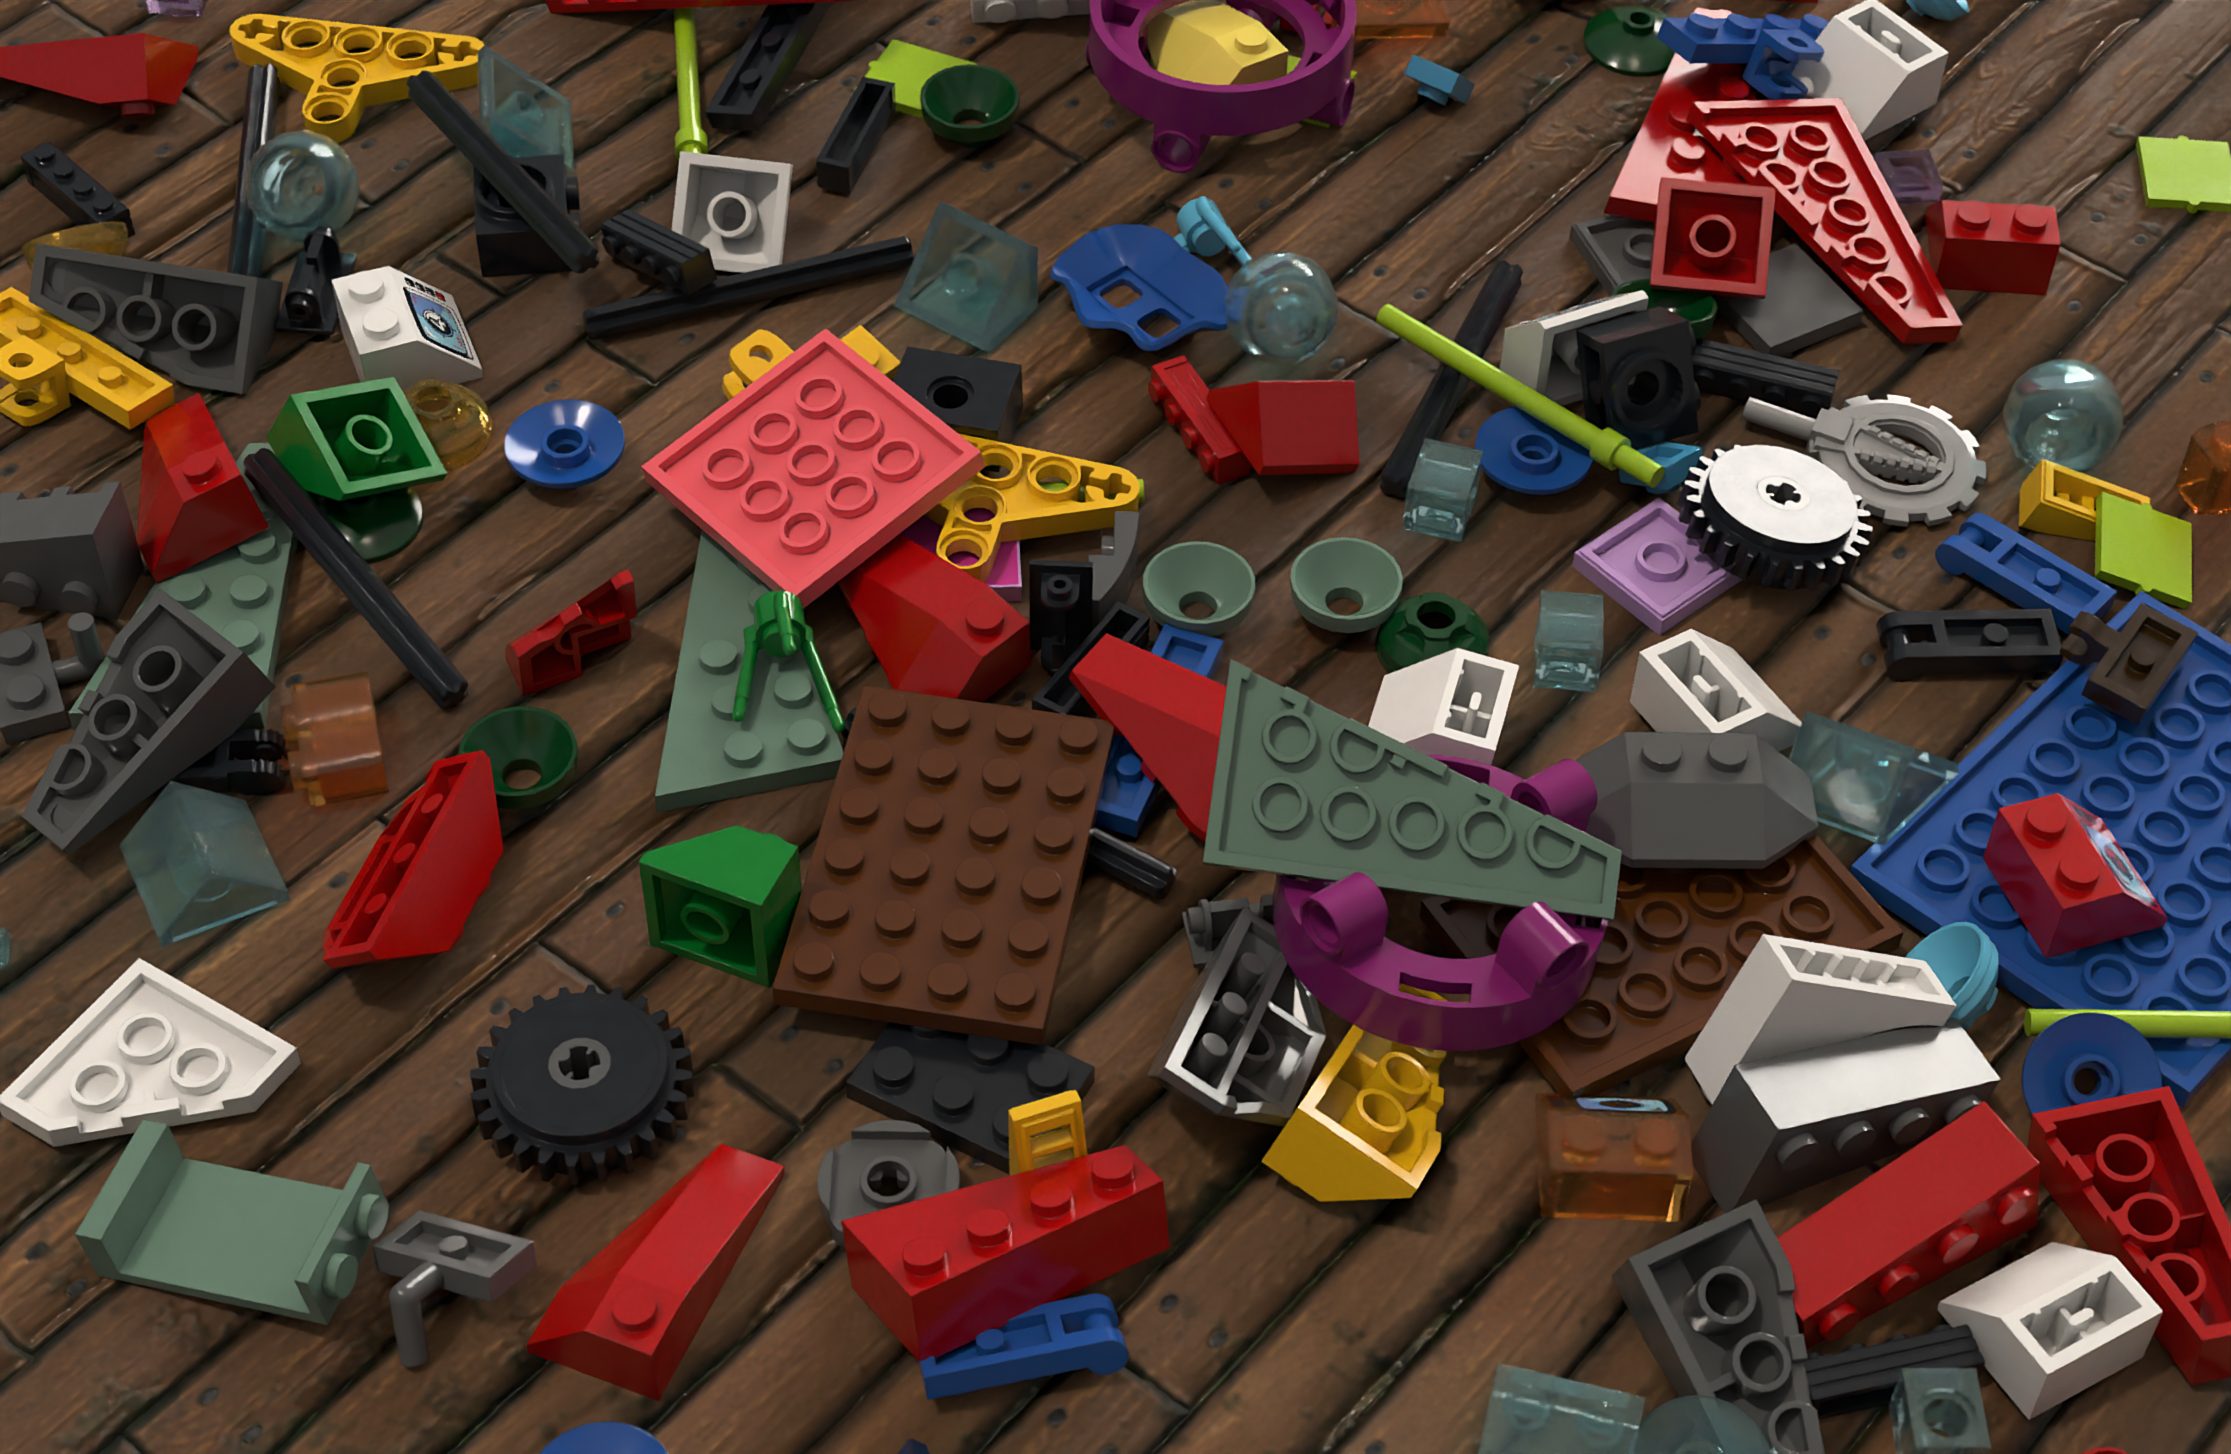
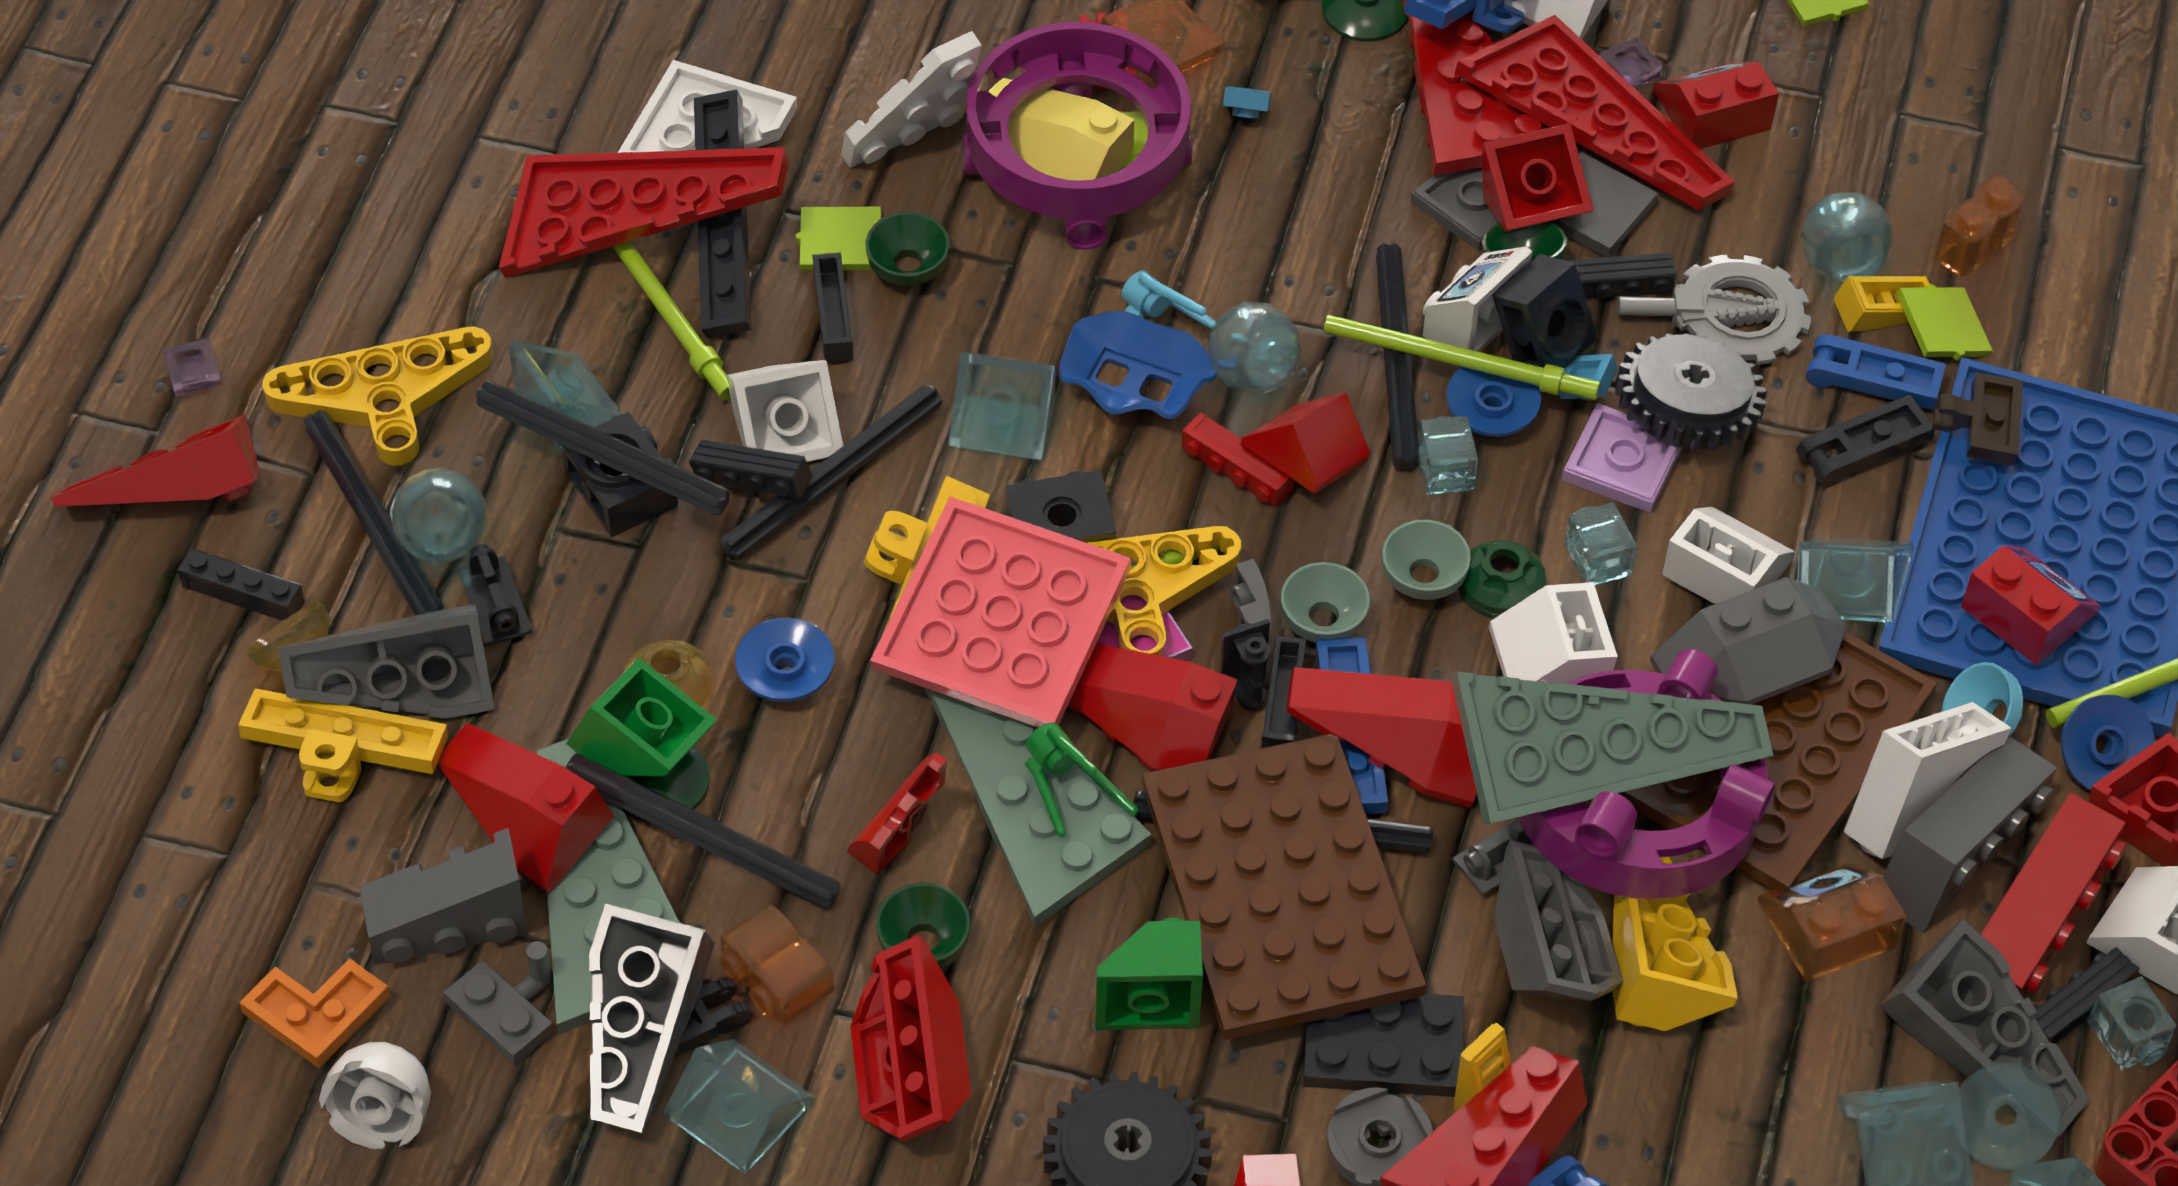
camera: 25 degrees left, 5 degrees up
white slope [331,266,483,397] -> none

